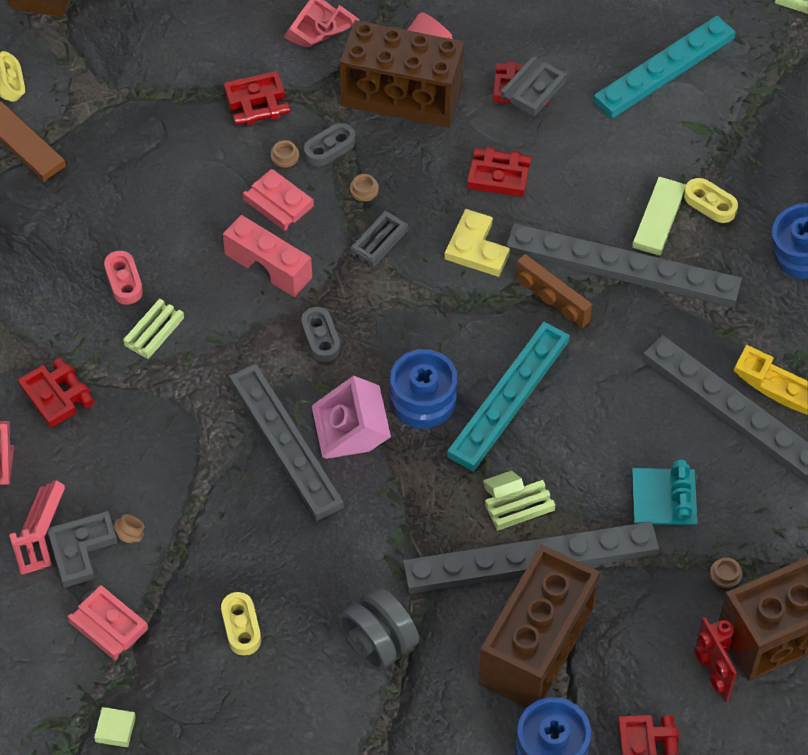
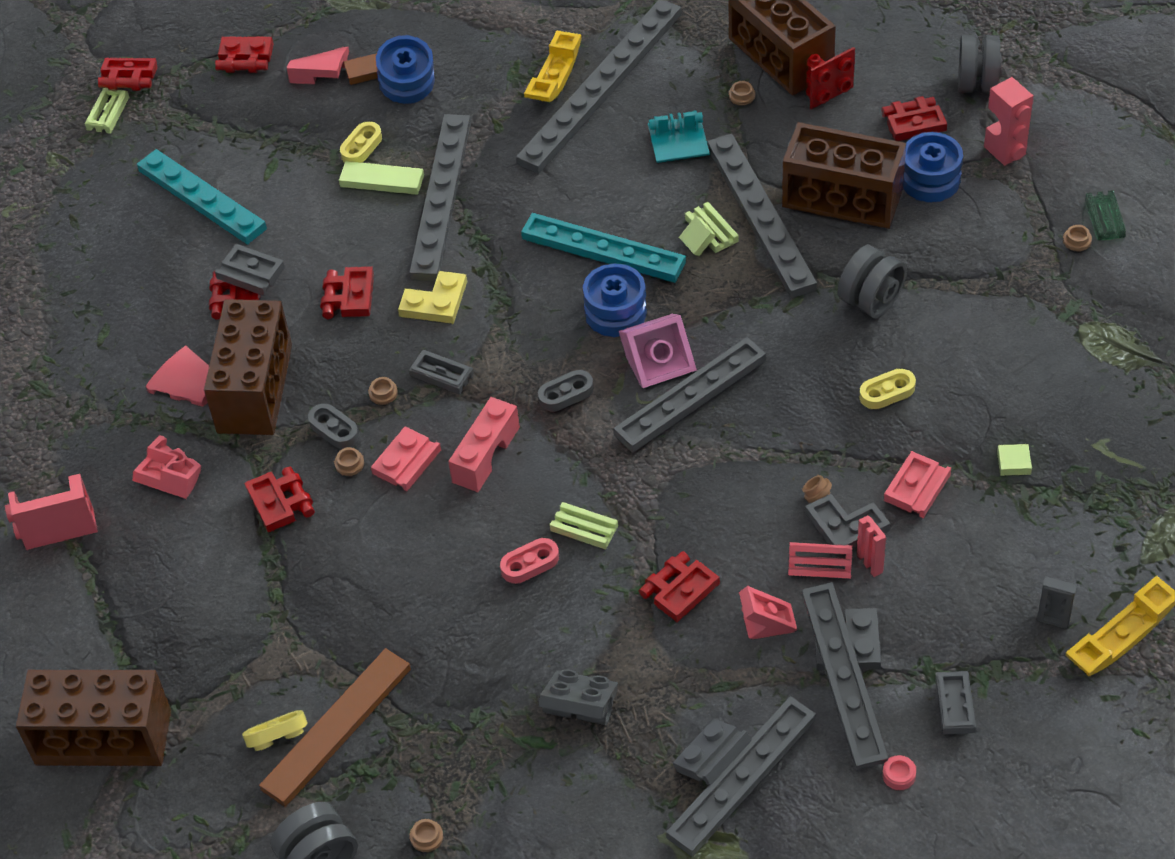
camera: 95 degrees left, 5 degrees down
dark orange plate [516,254,592,328] -> none

